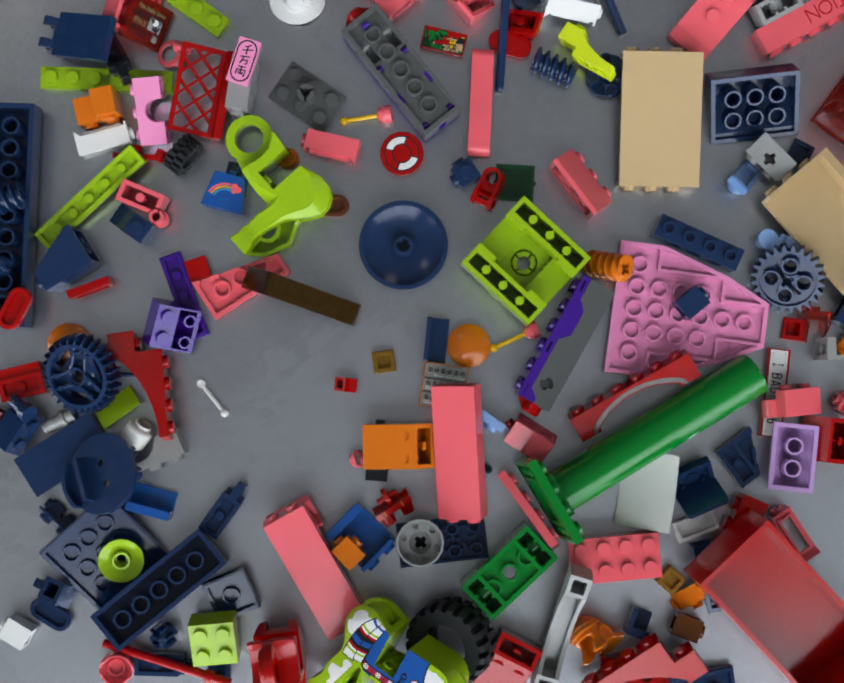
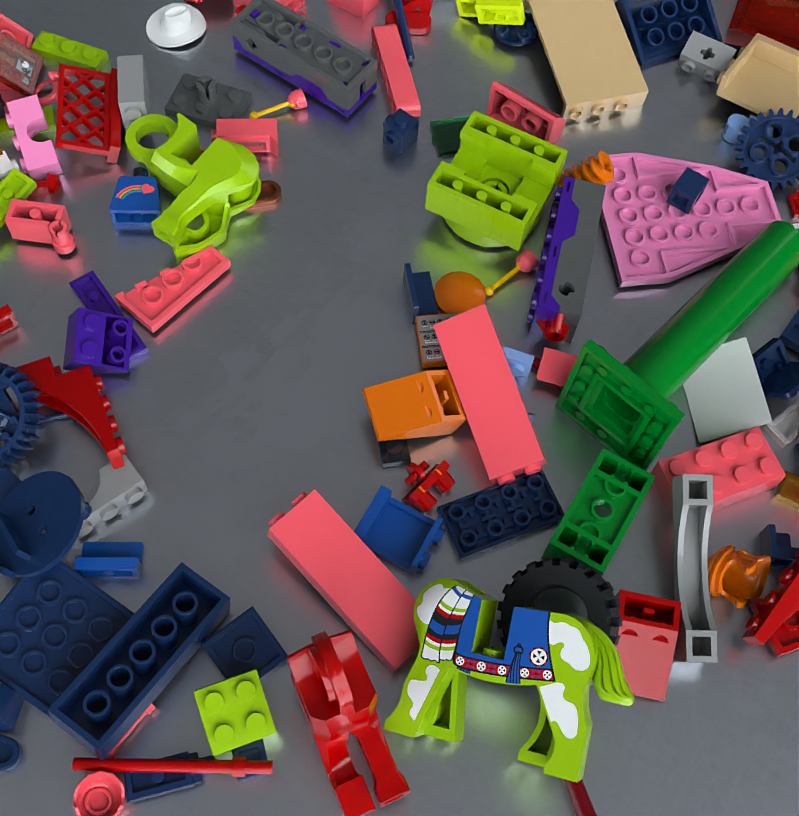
camera: 30 degrees left, 25 degrees down
lime slope [95,385,143,429] -> none
lime dish [98,539,144,583] -> none
dark blue slope [109,203,158,246] -> none
white head [120,418,154,451] -> none
dark blue gear [149,621,178,650] -> none
black tyre [163,133,203,176] -> none
red tile [184,255,213,283] -> none
white hinge [197,379,229,417] -> none
dark blue hinge [198,480,248,540] -> none
bright pink tile [226,36,262,87] -> none
dark brown beam [241,266,361,326] -> none
orange brick [331,534,367,571] -> none
red piece [334,377,358,393] -> none
coral hinge [349,450,363,468] -> none
dark blue dish [359,201,448,290] -> none
pearl gold tile [371,349,397,374] -> none
tile [380,132,424,176] -> none
light grey wheel [396,518,444,568] -> none
tile [420,25,468,58] -> none
red piece [470,167,506,212] -> none
coral wing [498,470,560,551] -> none
dark blue piece [529,46,578,89] -> none
red arch [568,349,701,442] -> none
dark blue brick [649,214,745,273] -> none
medium blue tile [727,159,762,196] -> none

